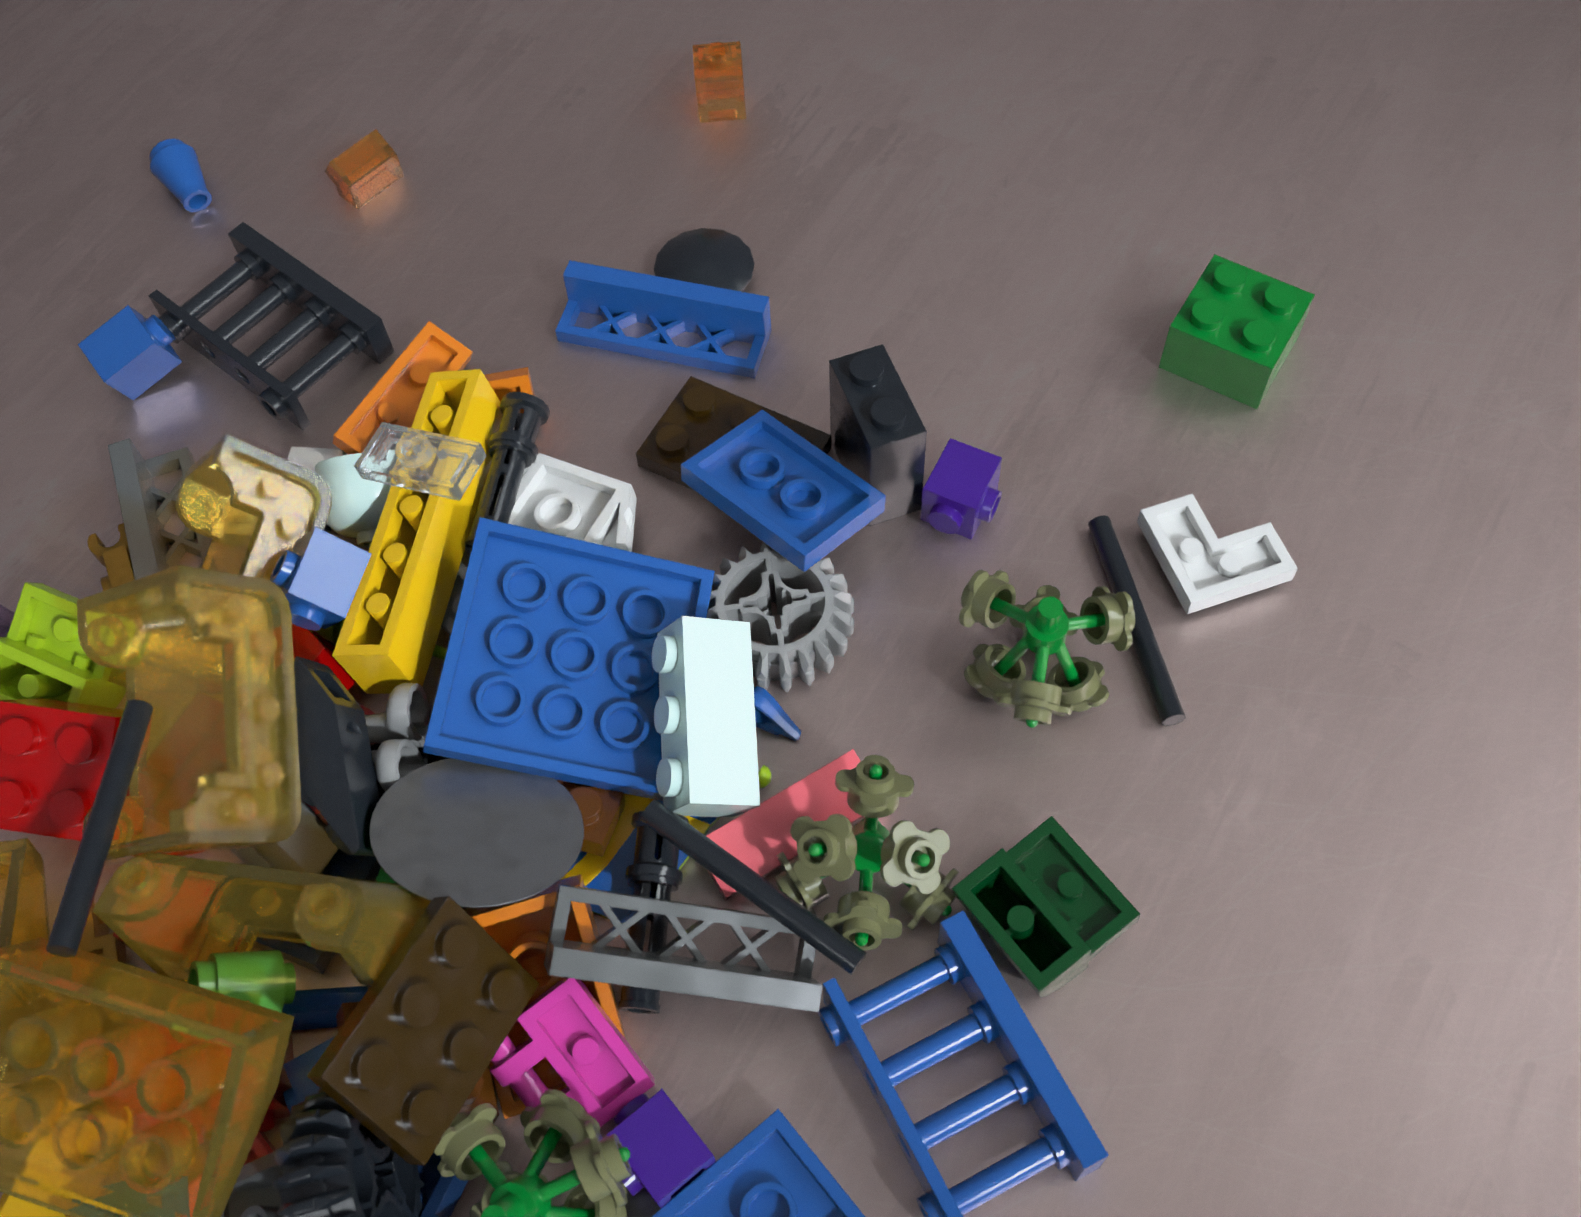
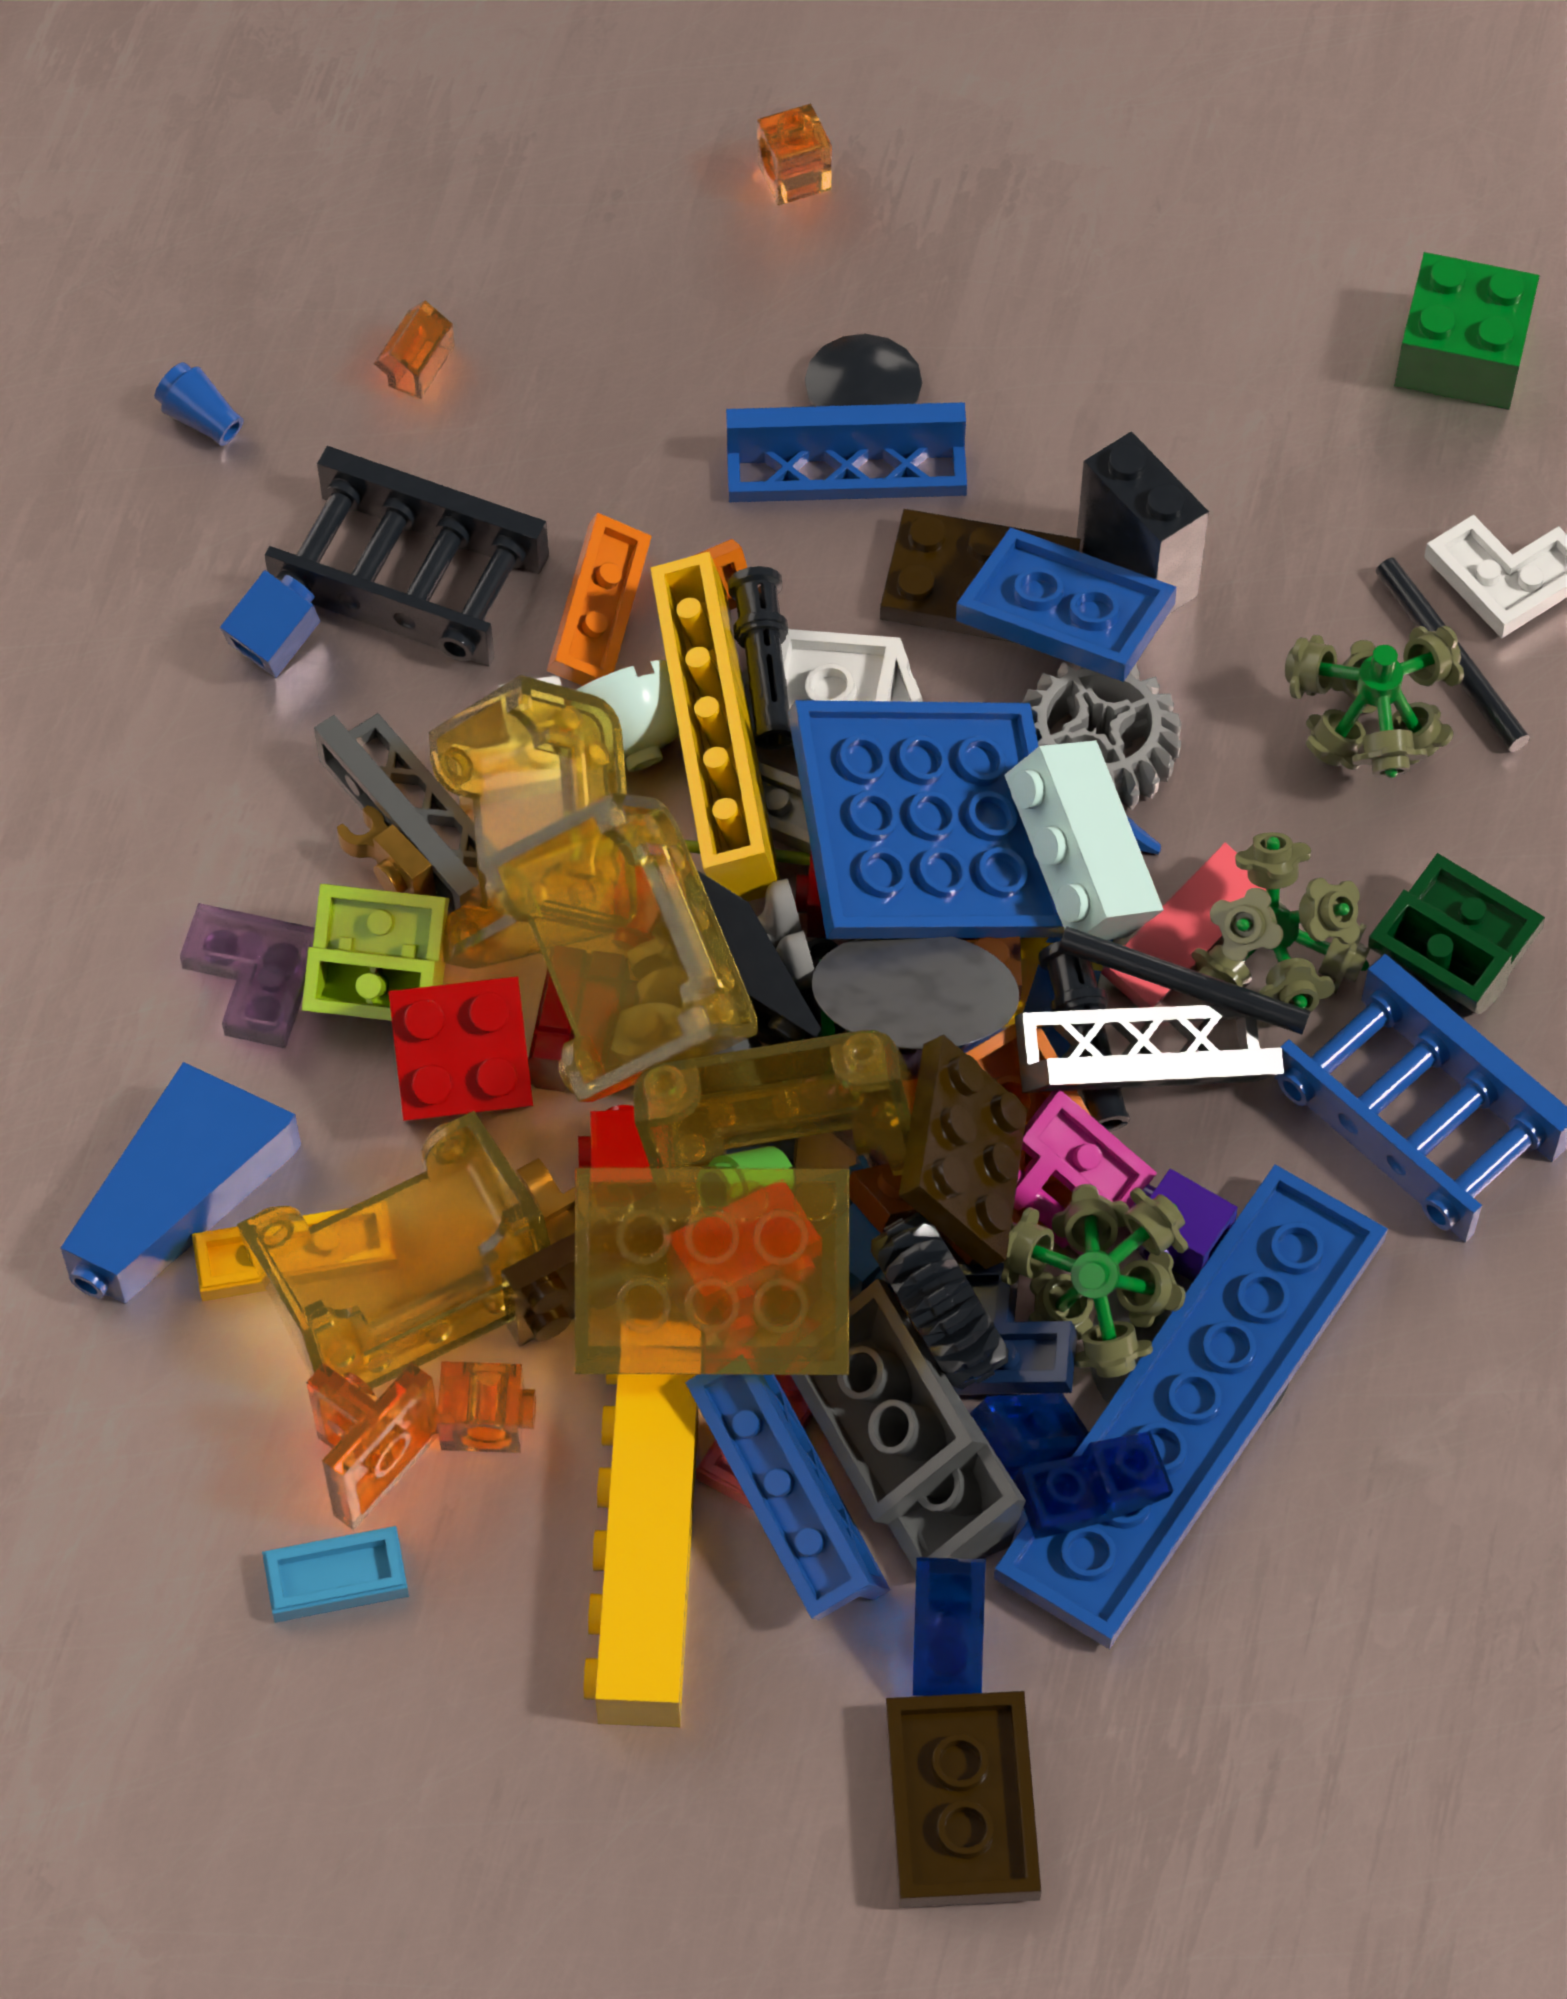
camera: 20 degrees left, 0 degrees up
black bar [46,699,153,957] -> none
brick [270,527,371,631] -> none
clear plate [354,422,487,501] -> none
dark purple brick [920,438,1002,540] -> none

